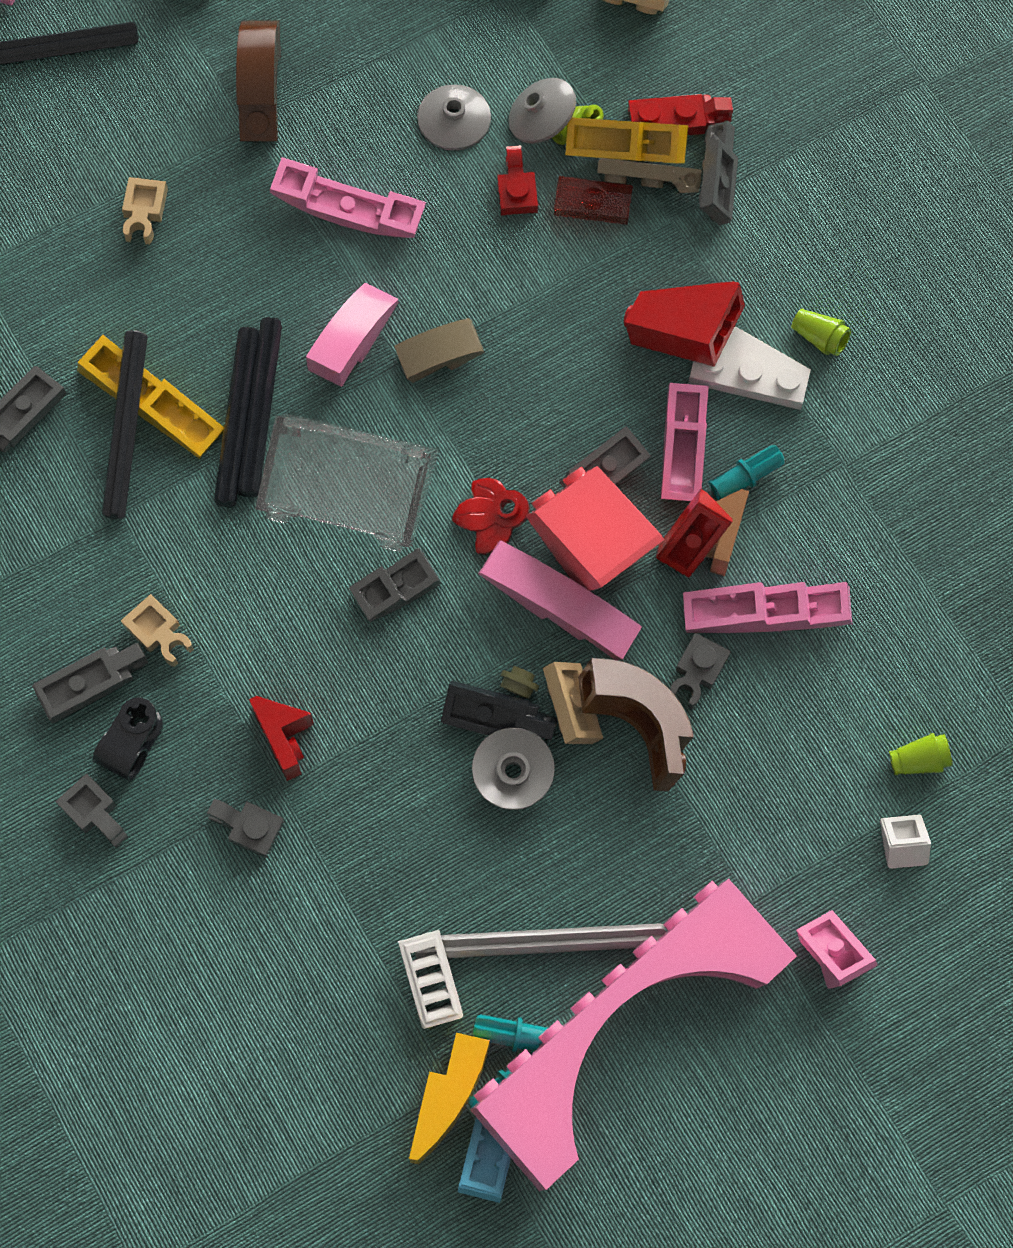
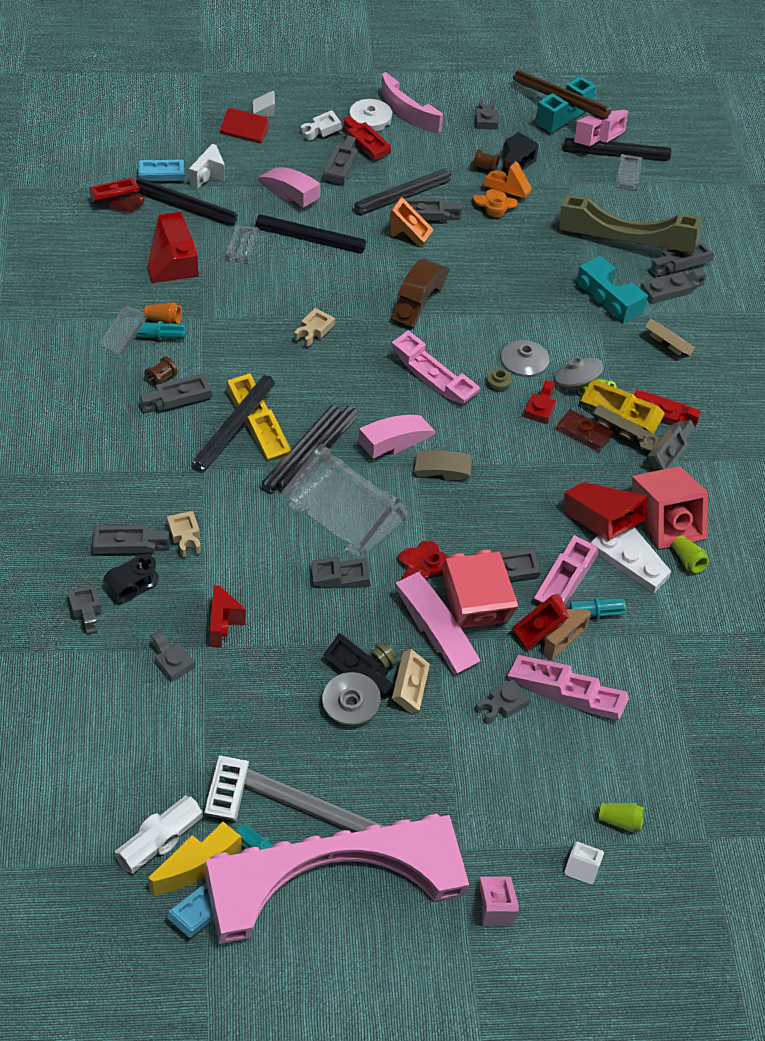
camera: 25 degrees right, 20 degrees down
arch [578,658,694,791] -> none
none -> white piece [114,795,203,874]
none -> olive plate [487,369,512,391]
none -> coral slope [632,466,708,549]

